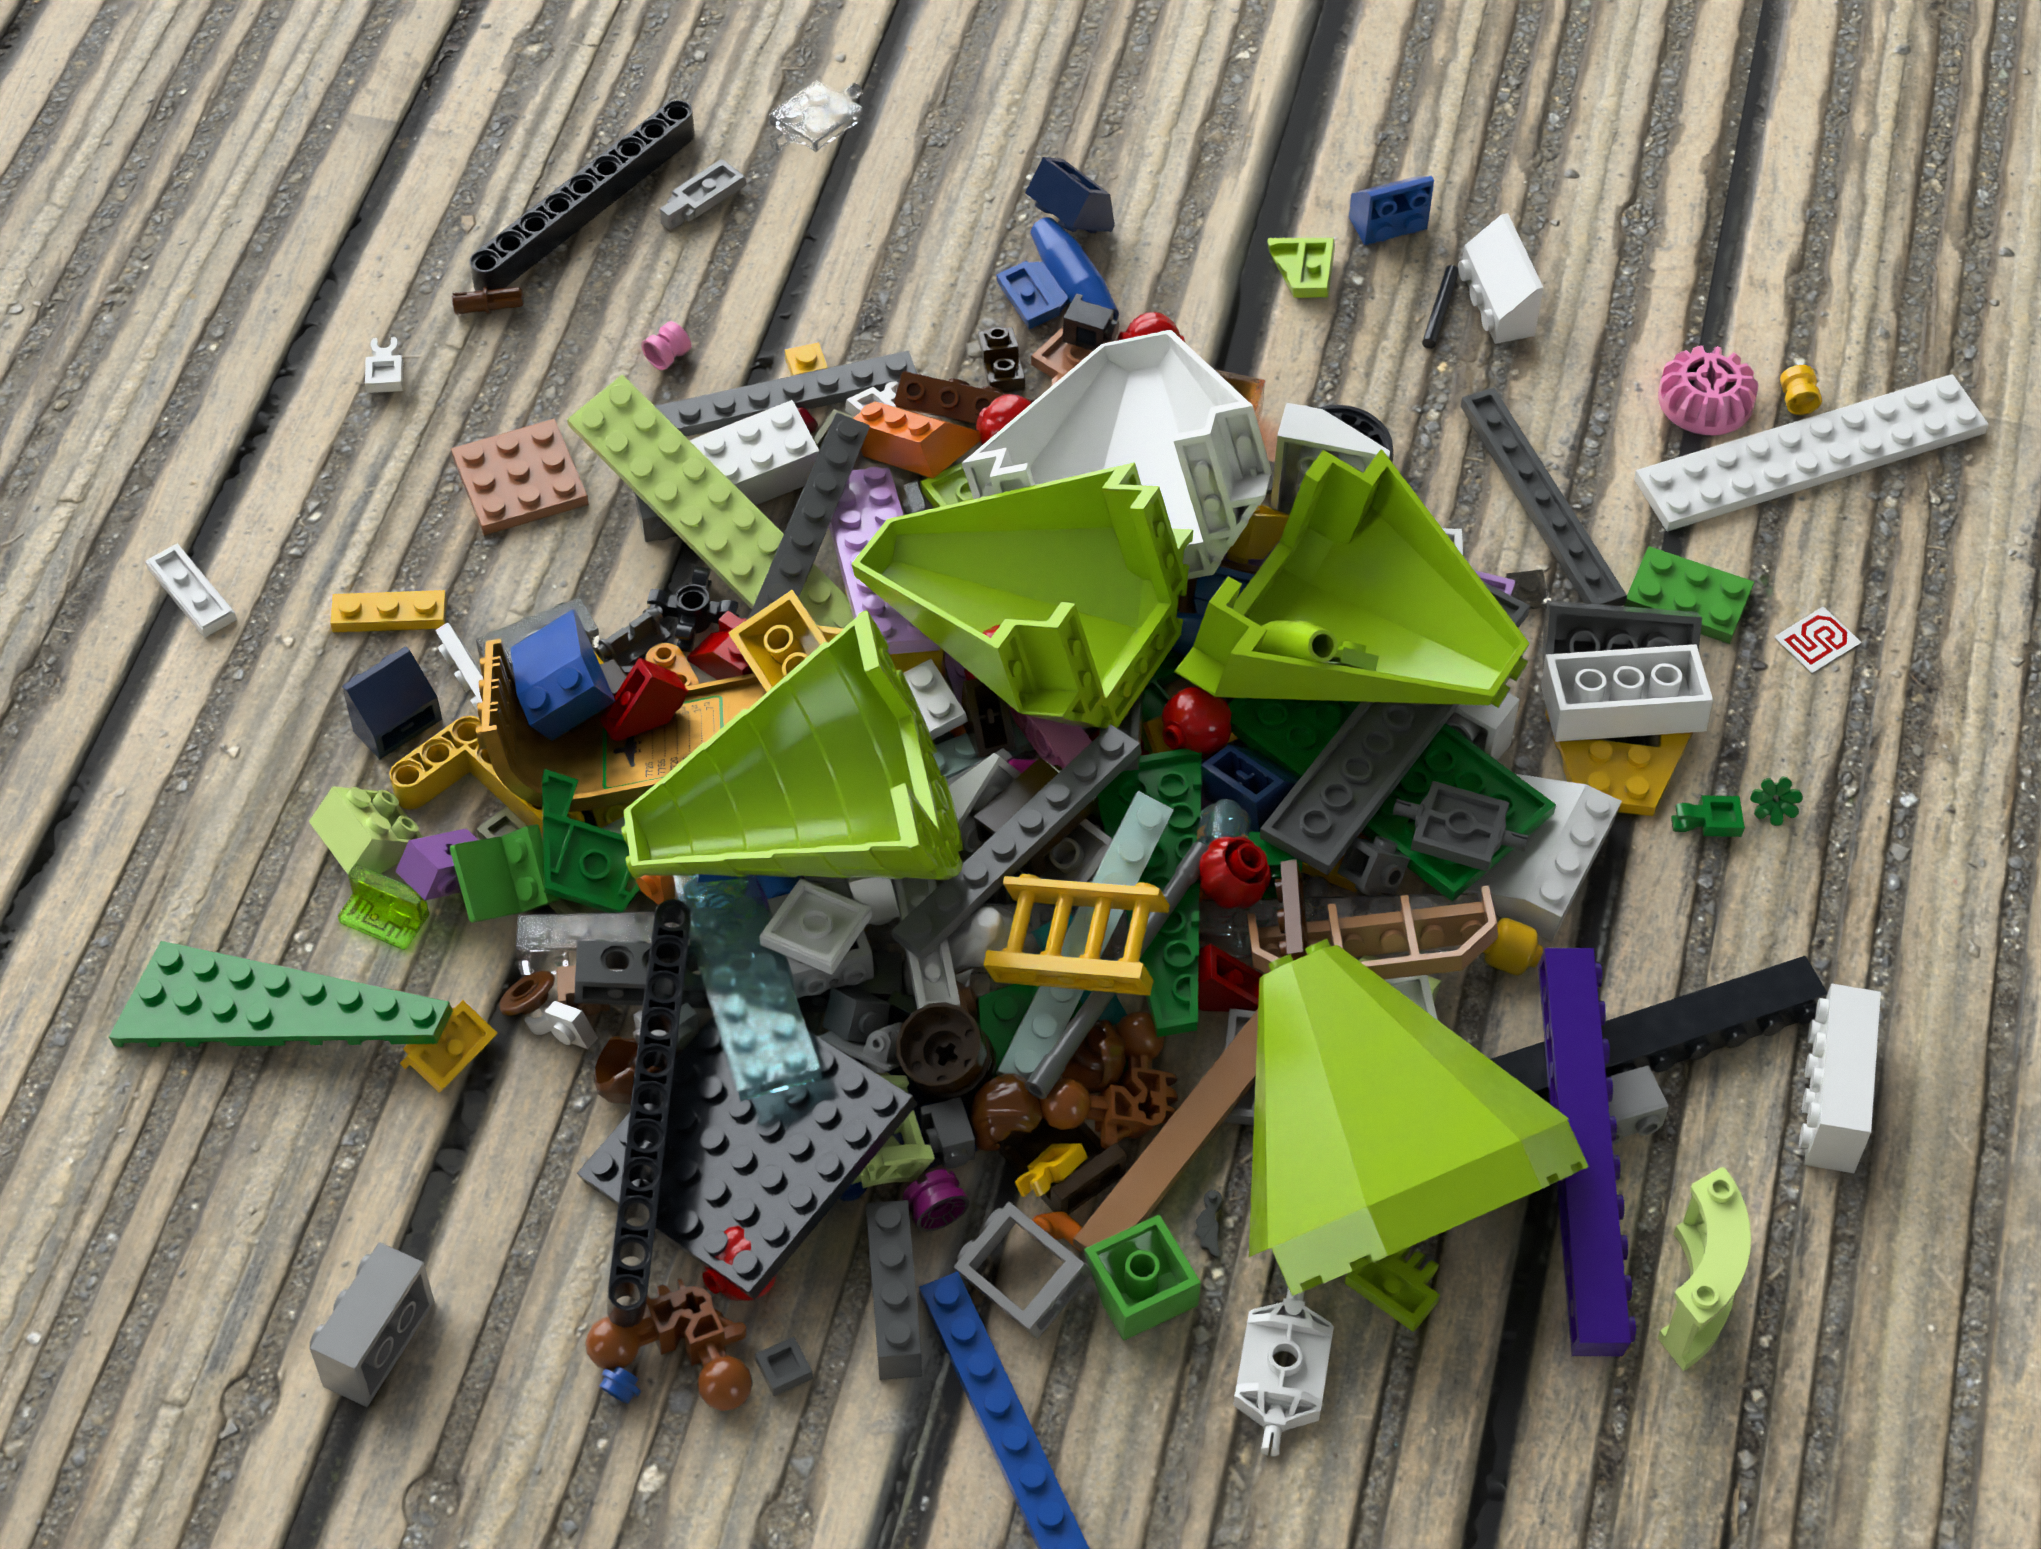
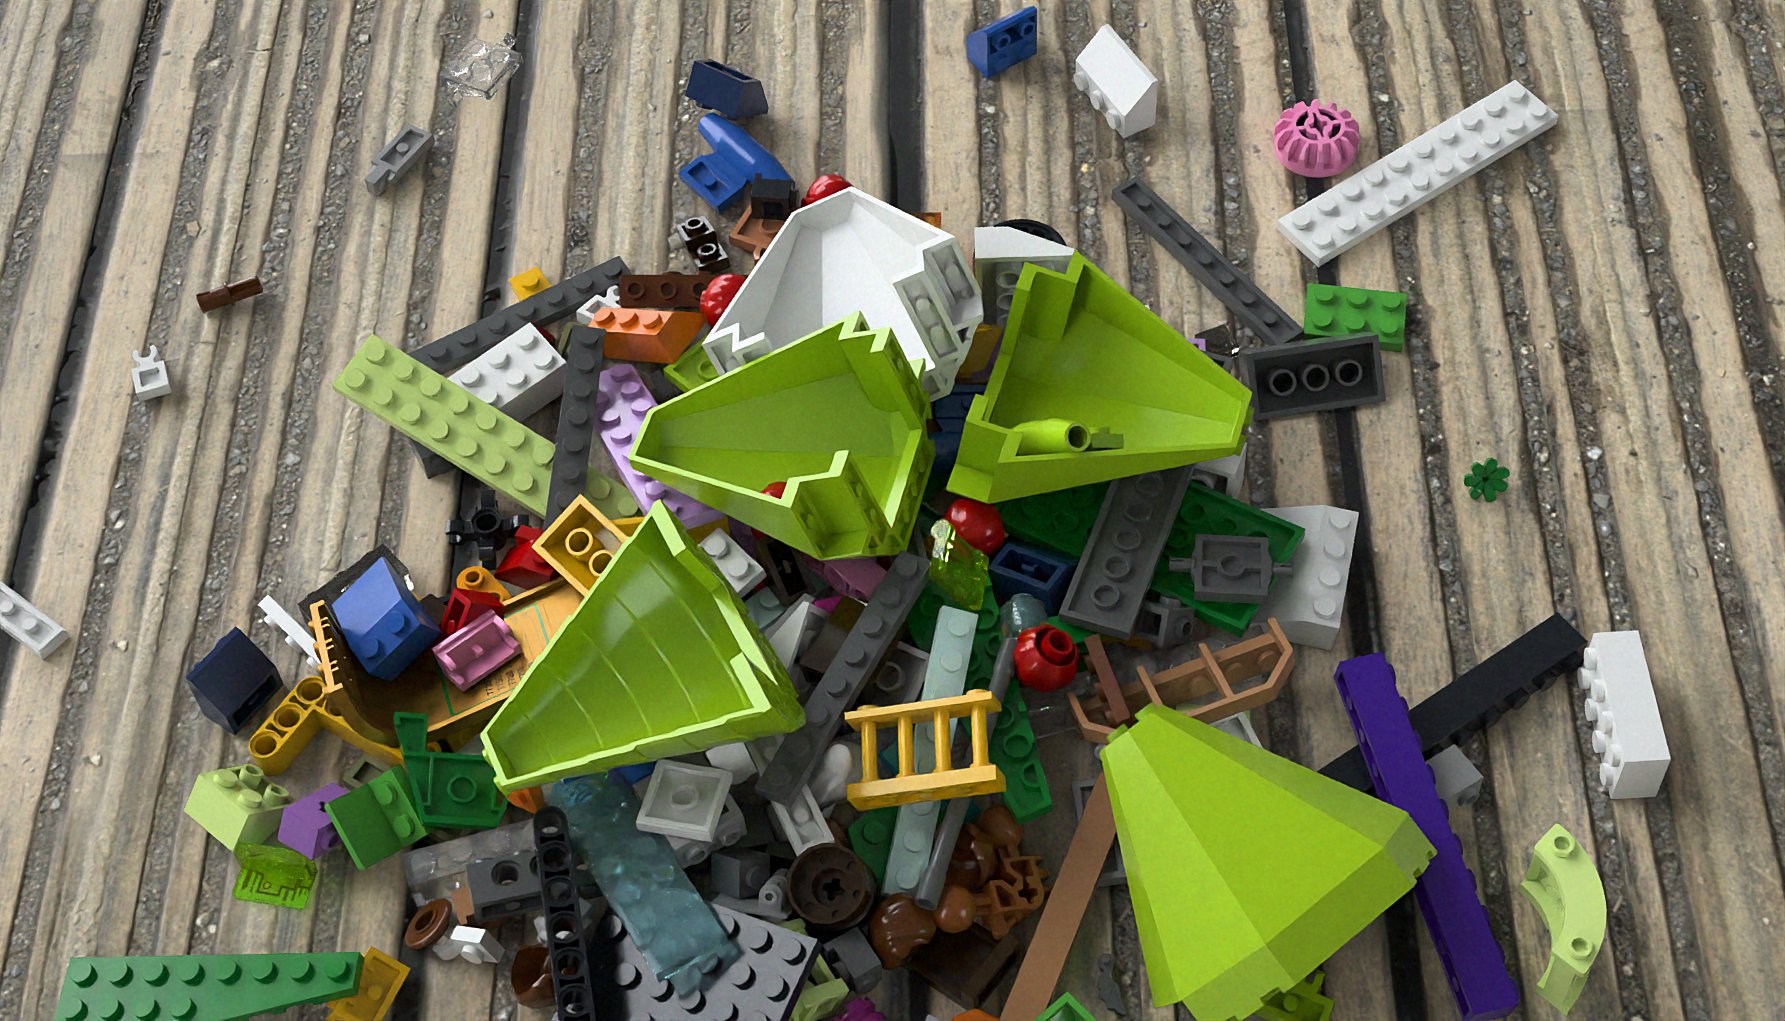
camera: 10 degrees left, 0 degrees up
yellow plate [330,590,447,633] -> none
nougat plate [451,418,589,536] -> none
black beam [469,100,695,291] -> none
dark grey hinge [593,608,672,666] -> none
bright pink wheel [641,321,691,370] -> none
yellow plate [1015,1143,1088,1197] -> none
red slope [1198,944,1263,1012] -> none
lime wing [1268,238,1335,298] -> none
black bar [1422,265,1459,349] -> none
yellow head [1483,918,1543,976] -> none
white brick [1541,644,1713,742] -> none
yellow wing [1545,708,1694,816] -> none
green plate [1671,795,1745,837] -> none
white sticker [1774,607,1862,673] -> none
yellow wheel [1780,365,1822,415] -> none
none -> bright pink hinge [432,609,522,692]
none -> clear neon green plate [929,519,989,611]

